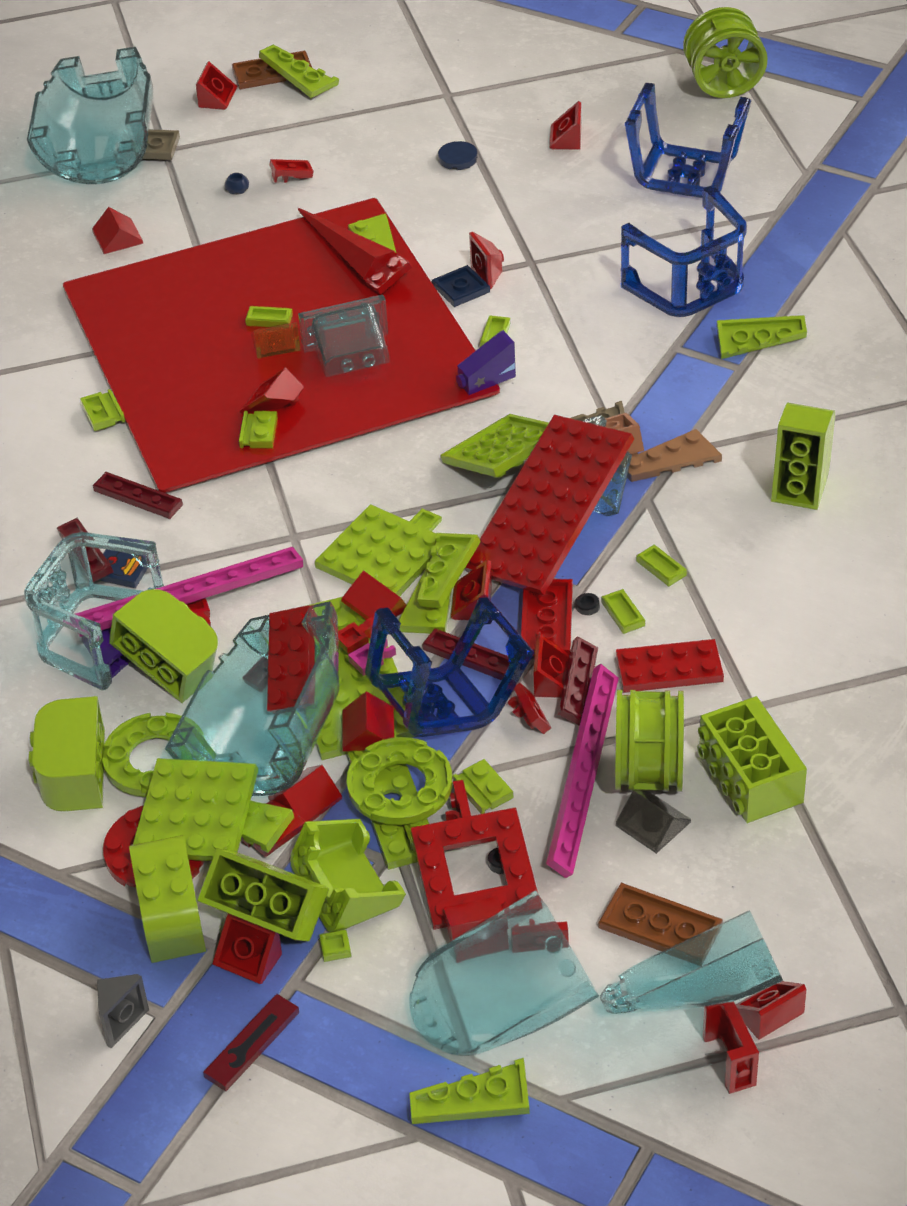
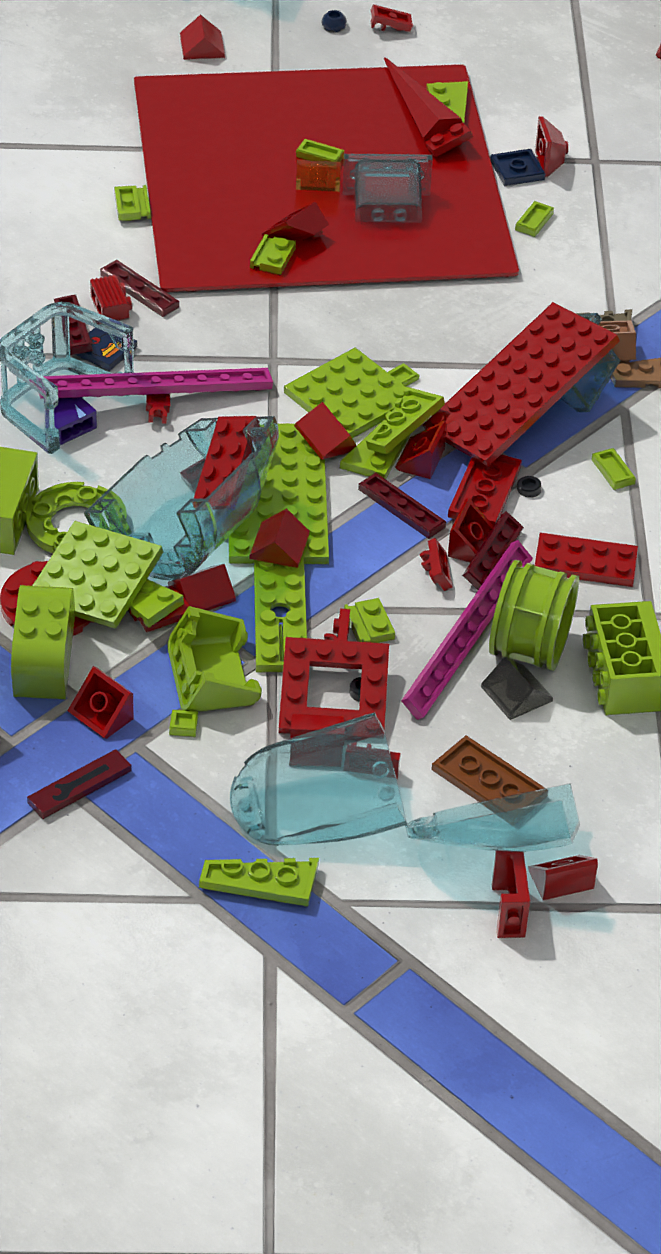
camera: 10 degrees right, 0 degrees up
lime brick [109,589,218,703] -> none
lime brick [197,848,329,941] -> none
red plate [334,617,380,654] -> none
lime plate [347,737,453,825] -> none
dark pink plate [348,637,396,676] -> none
clear blue windscreen [365,597,534,737] -> none
dark blue tile [438,141,478,170] -> none
lime plate [440,414,549,478] -> none
dark purple slope [456,330,516,395] -> none
lime tile [601,589,645,634] -> none
none -> red brick [90,274,132,323]

